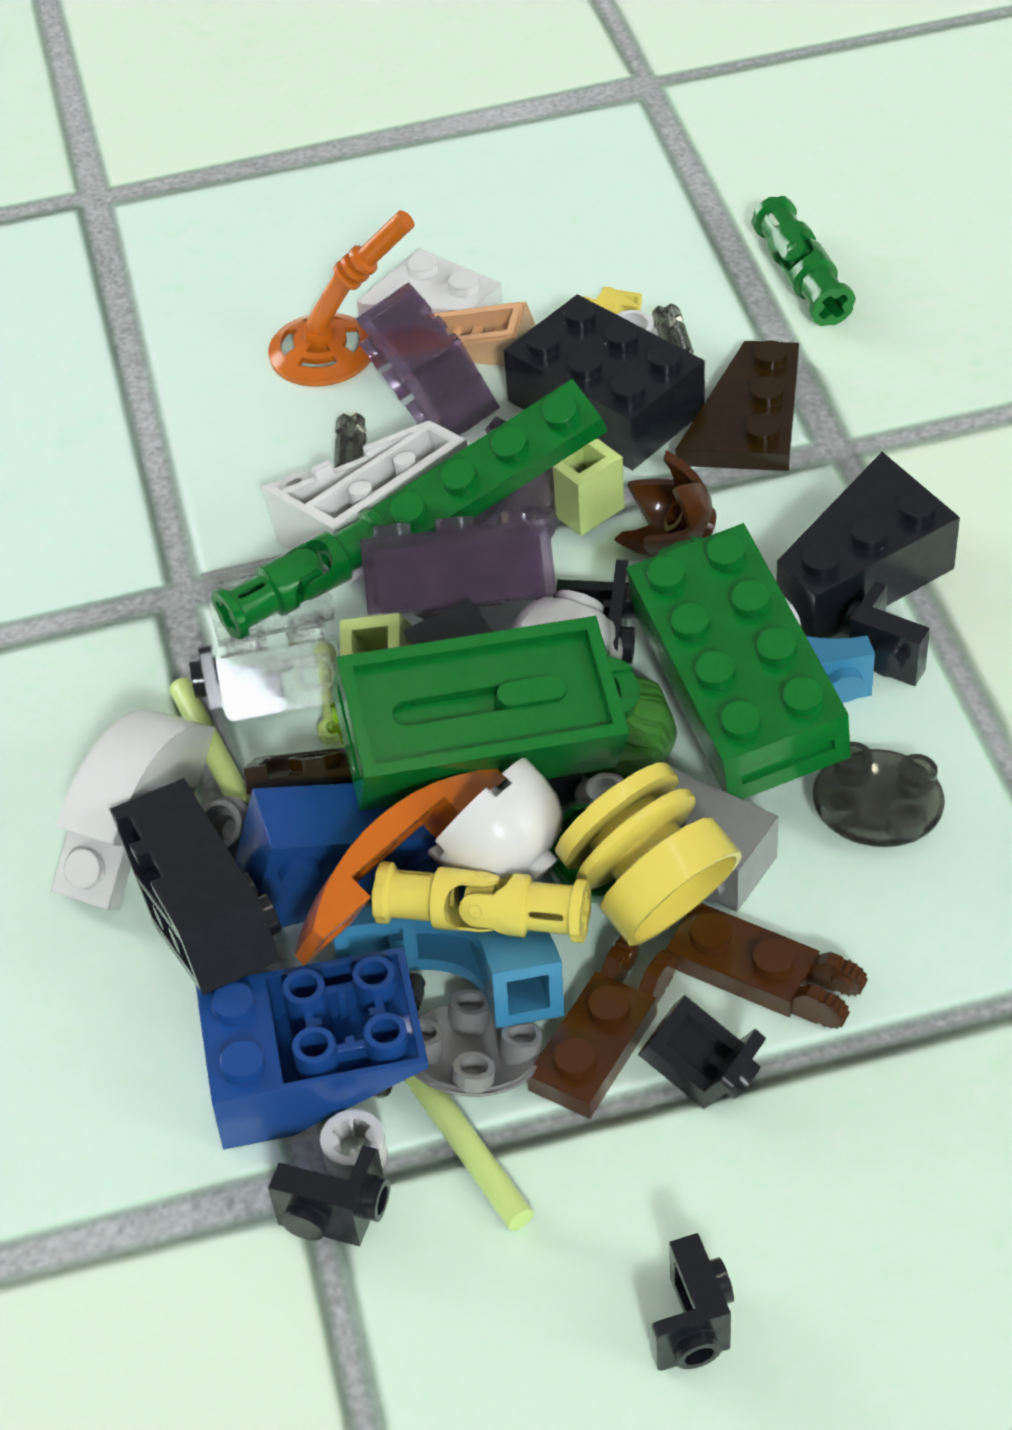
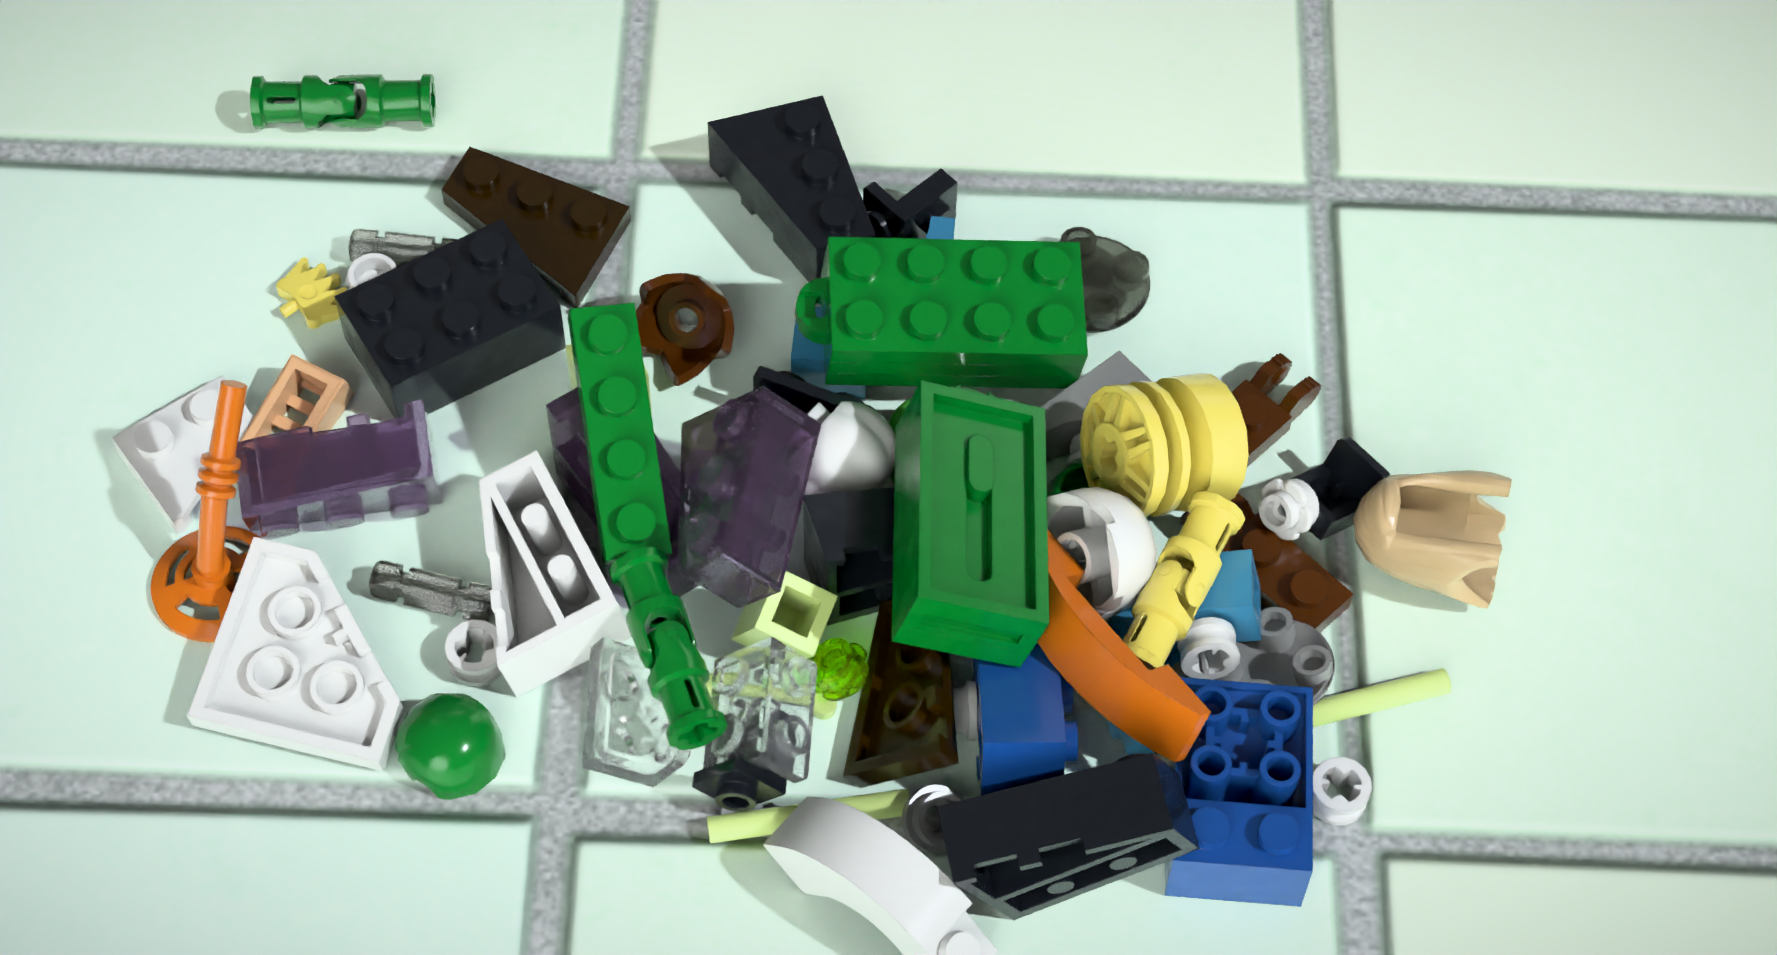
camera: 80 degrees left, 10 degrees up
black bracket [268,1145,391,1247] -> none
black bracket [651,1233,734,1371] -> none
none -> white plate [187,537,404,771]
none -> green hair [395,693,506,800]
none -> white bush [1176,617,1240,680]
none -> white plate [1258,478,1319,541]
none -> tan hair [1353,470,1512,609]

